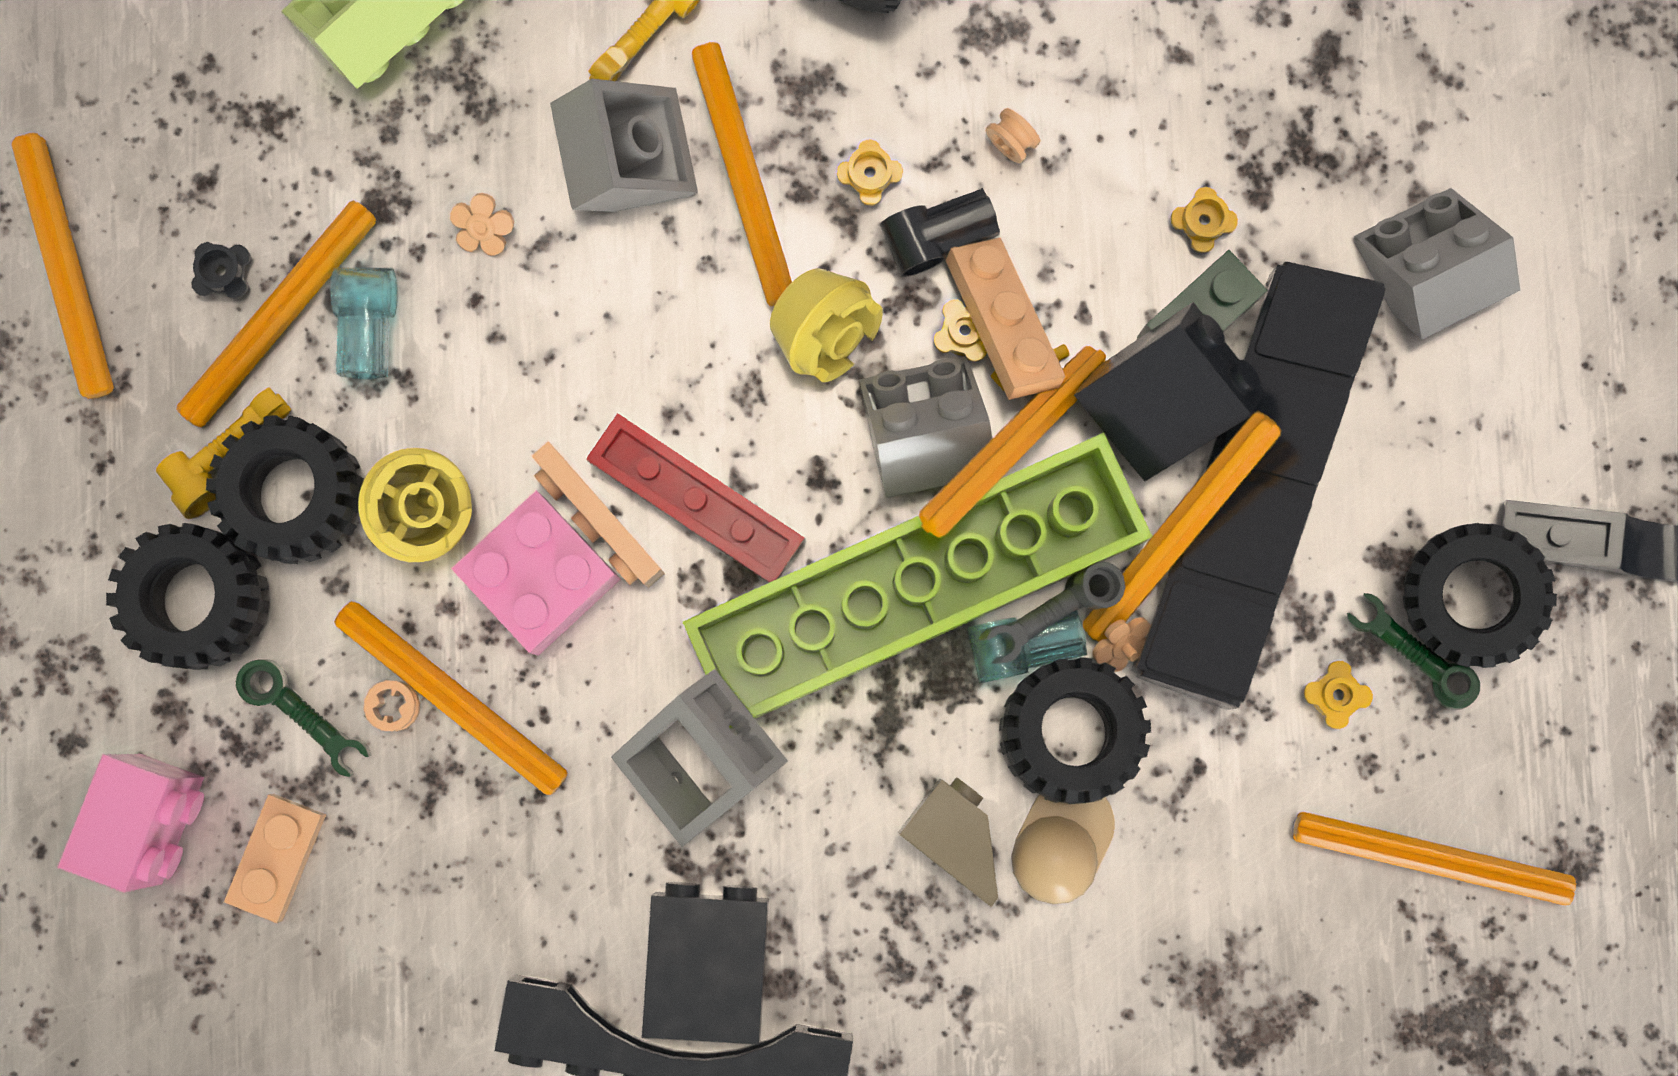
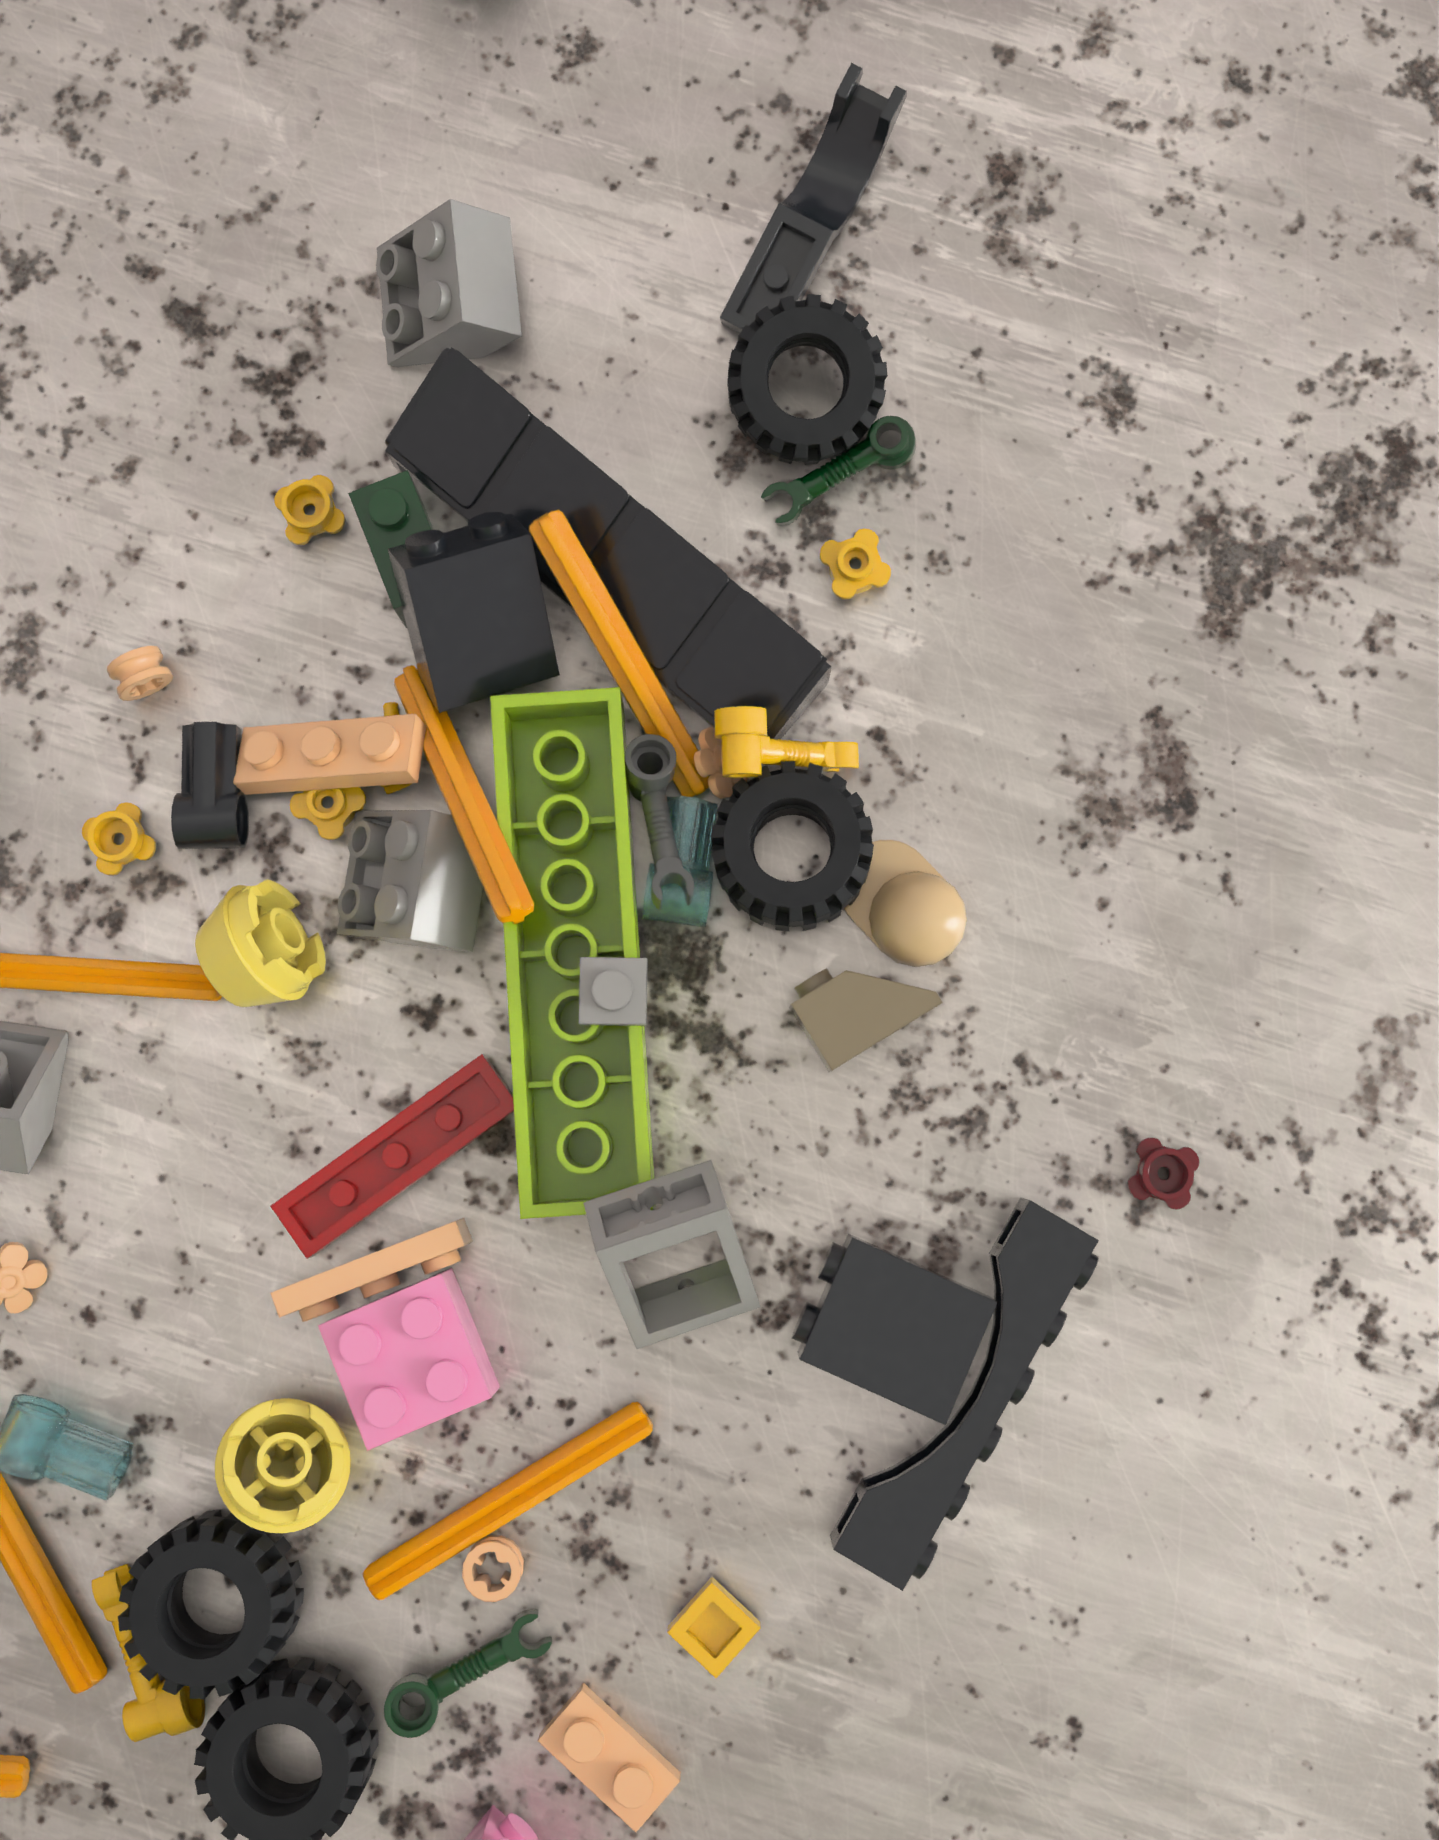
camera: 65 degrees left, 0 degrees up
light orange axle [1293,812,1576,906] -> none
none -> light grey plate [579,957,648,1026]
none -> yellow plate [667,1577,761,1678]
none -> yellow brick [714,706,859,778]

